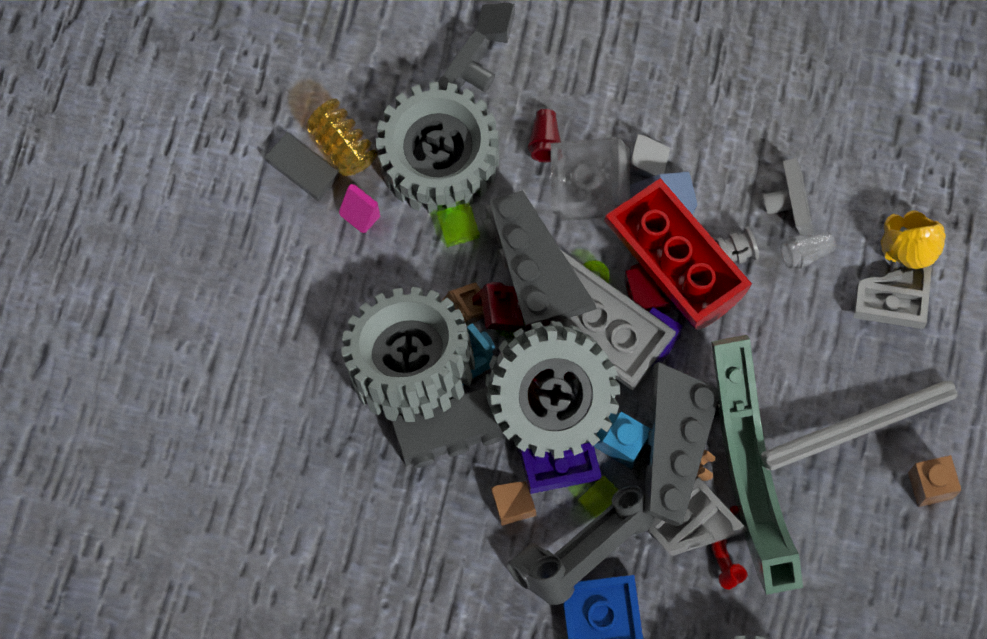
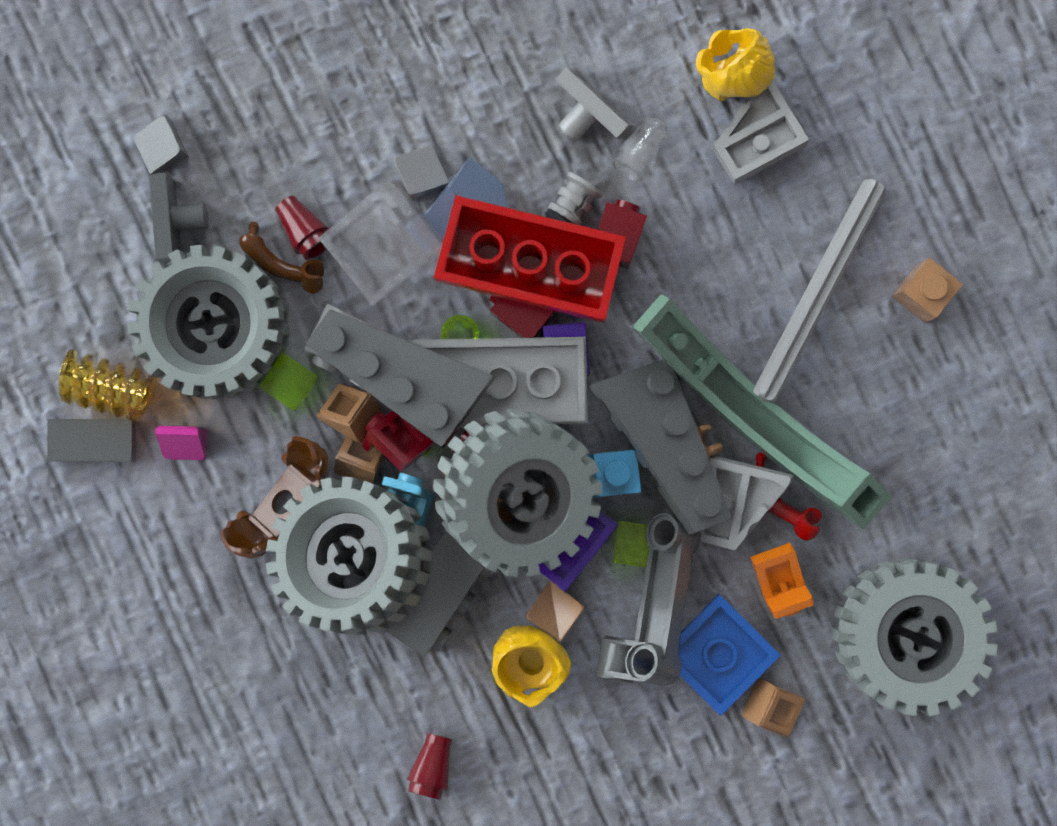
camera: 35 degrees left, 15 degrees up
none -> reddish brown piece [220,436,328,559]
none -> reddish brown piece [239,222,324,294]
none -> medium nougat slope [316,384,381,443]
none -> dark red cone [407,733,452,800]
none -> yellow hair [492,625,571,707]
none -> dark red brick [597,199,647,269]
none -> orange bracket [750,542,814,619]

